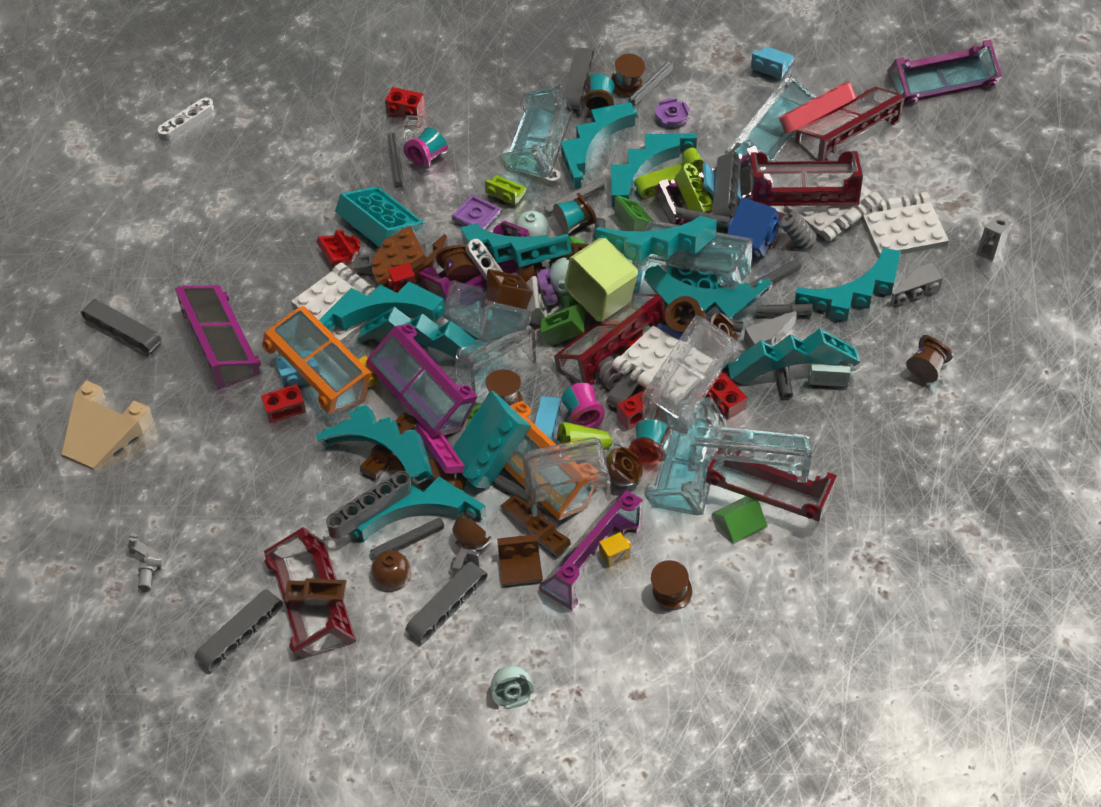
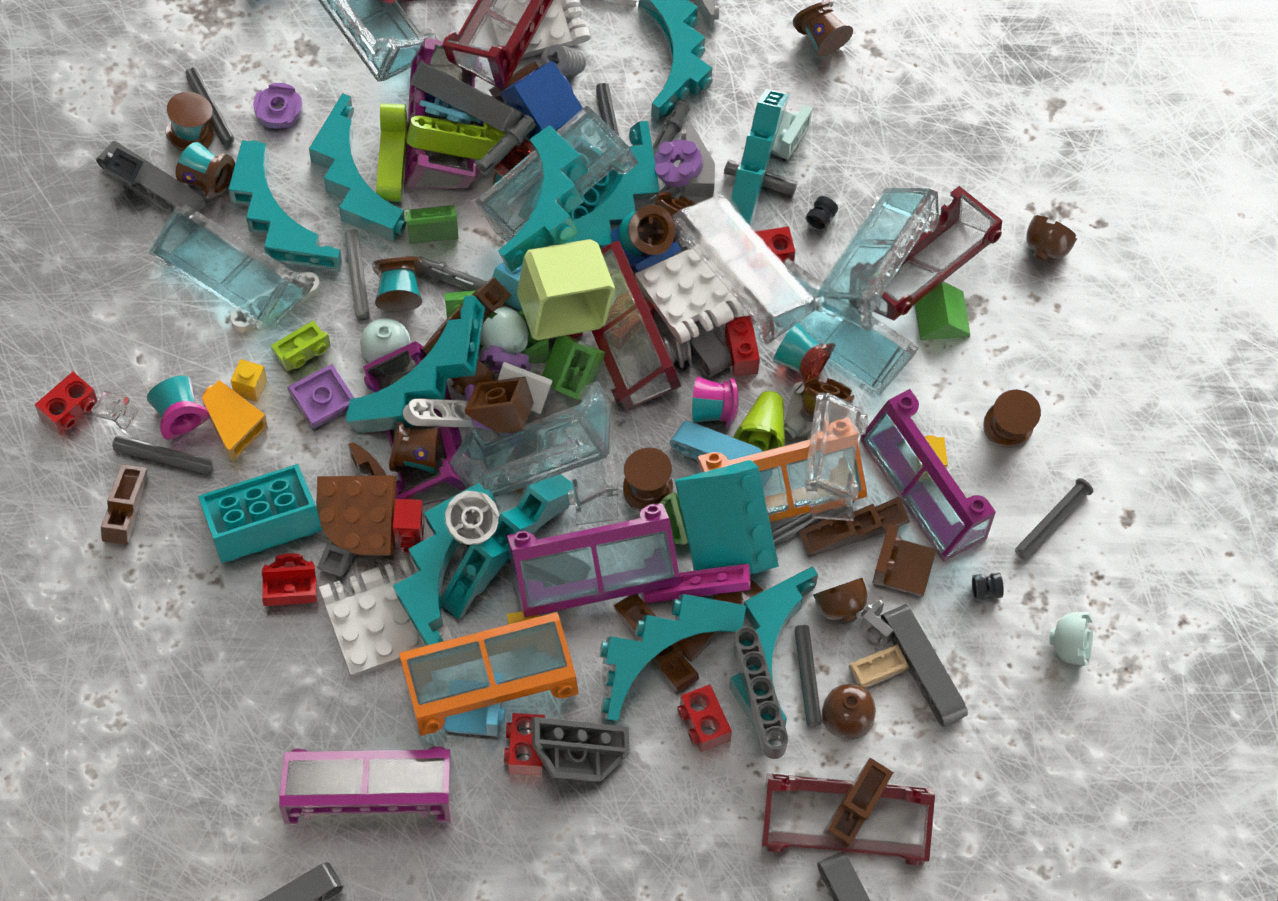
camera: 70 degrees left, 10 degrees up
none -> reddish brown slope [100,464,147,545]
none -> black bracket [102,148,144,185]
none -> light orange slope [202,380,268,462]
none -> yellow brick [230,359,267,402]
none -> white cylinder [445,491,499,545]
none -> dark grey wedge [532,717,630,782]
none -> medium lavender plate [654,140,703,187]
none -> red brick [677,684,732,752]
none -> black wheel [805,196,839,231]
none -> tan plate [849,644,909,689]
none -> black wheel [972,572,1004,601]
none -> dark grey axle [1015,478,1094,559]
none -> reddish brown cylinder [1026,215,1077,262]

